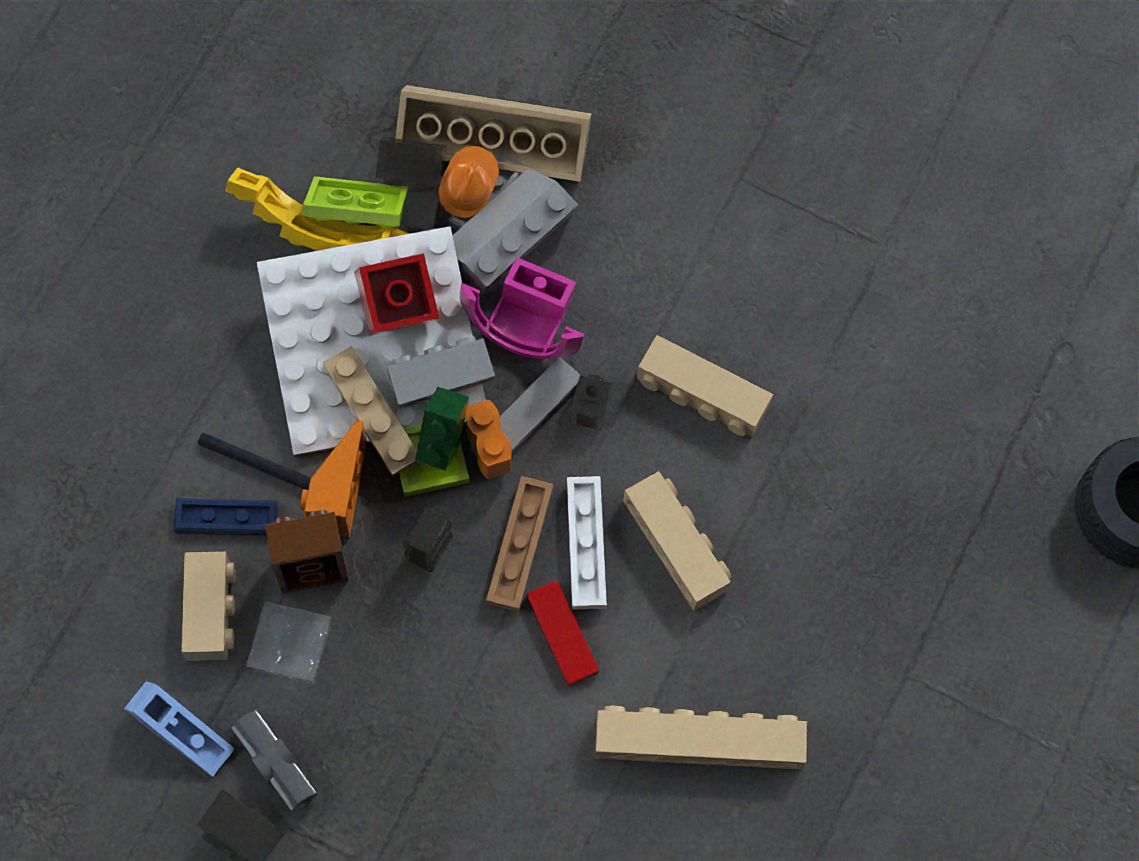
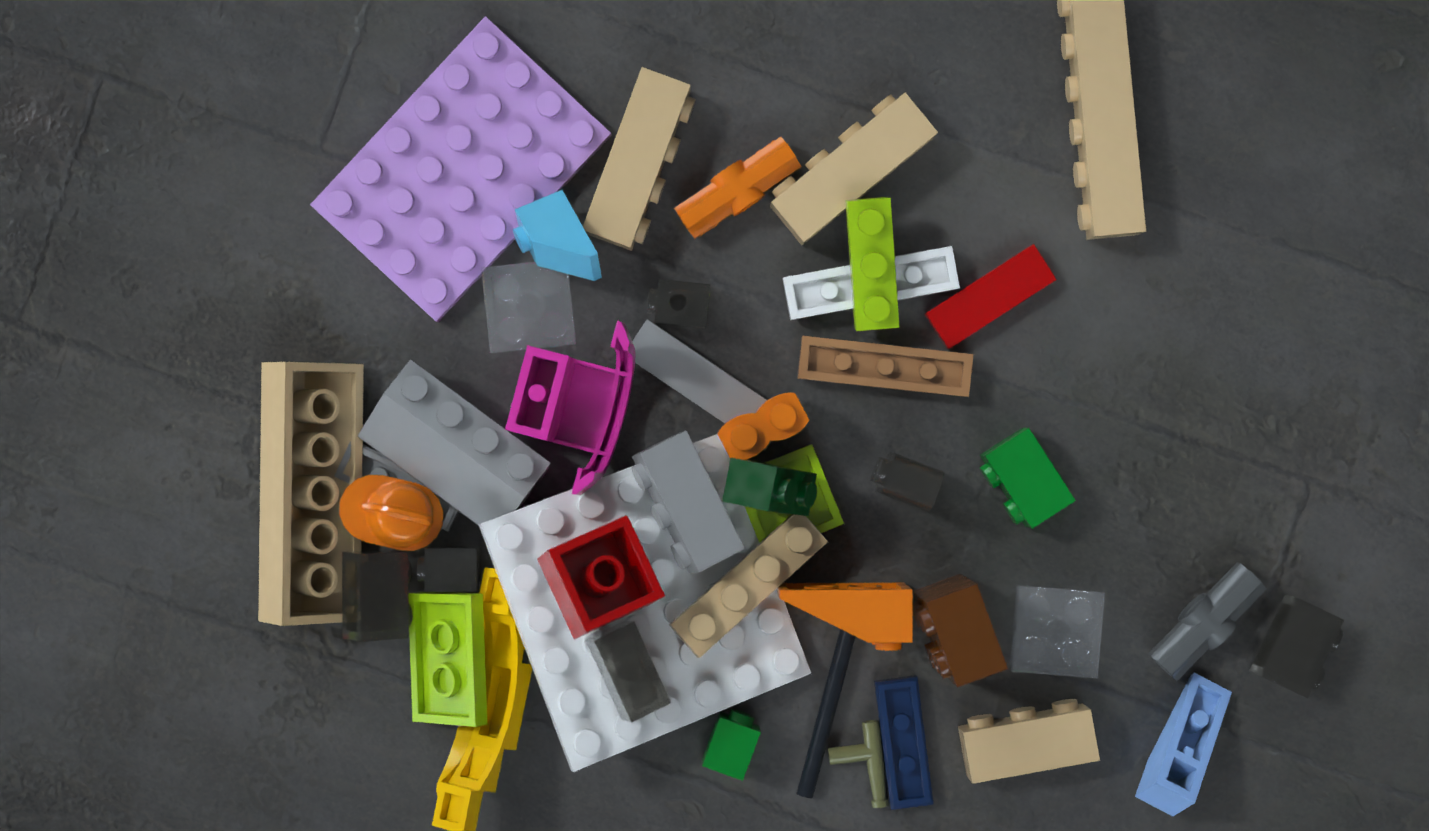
camera: 90 degrees left, 20 degrees up
none -> lavender plate [310,16,612,322]
none -> clear plate [481,262,577,354]
none -> medium azure slope [513,190,602,281]
none -> clear smoke brick [585,621,671,723]
none -> orange piece [674,136,802,240]
none -> green brick [702,709,761,781]
none -> olive piece [828,720,889,808]
none -> lime plate [845,197,899,331]
none -> green brick [980,428,1076,529]

